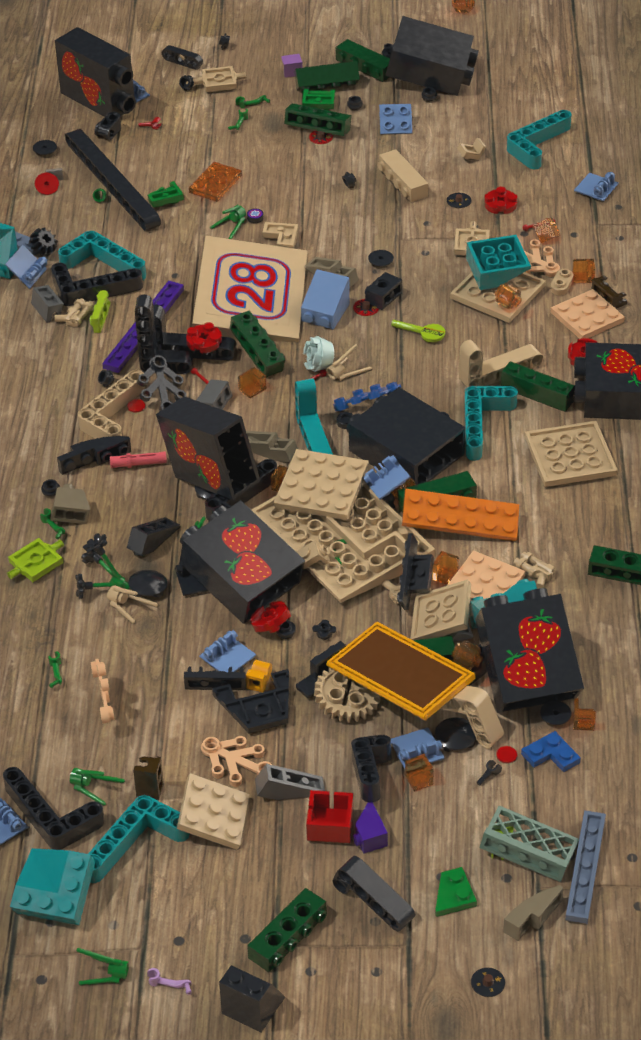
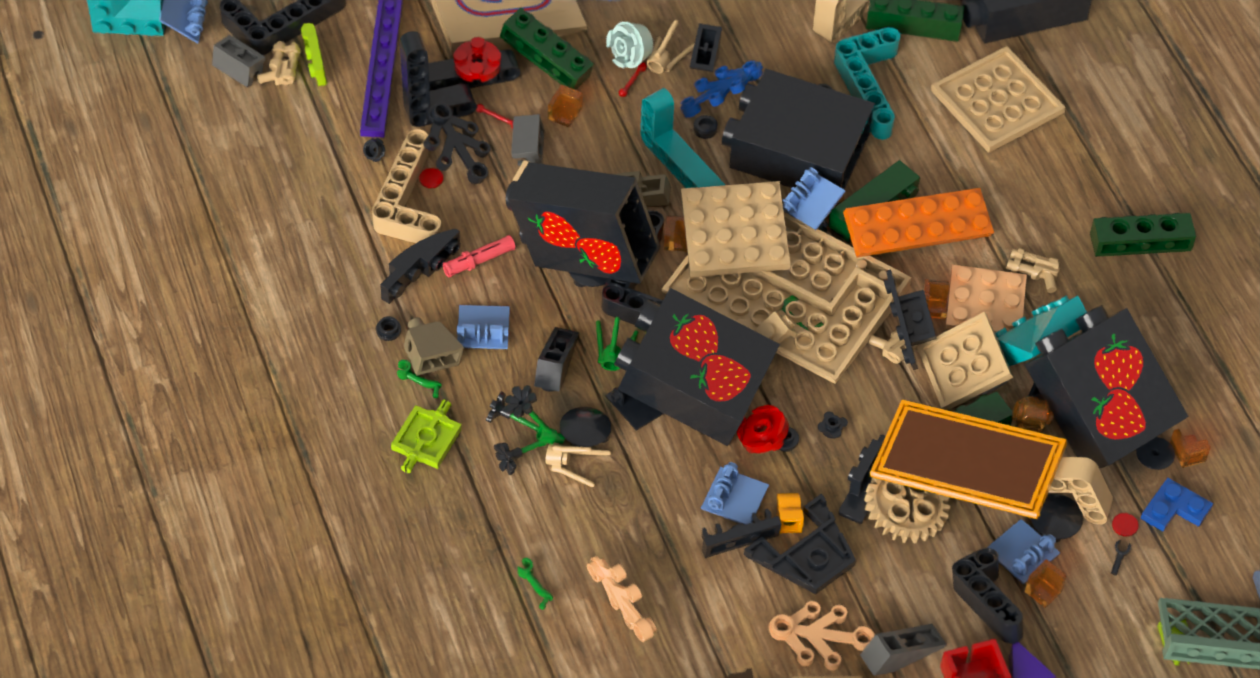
camera: 25 degrees left, 10 degrees up
none -> medium blue hinge [457,305,510,349]
none -> black slope [690,23,722,73]

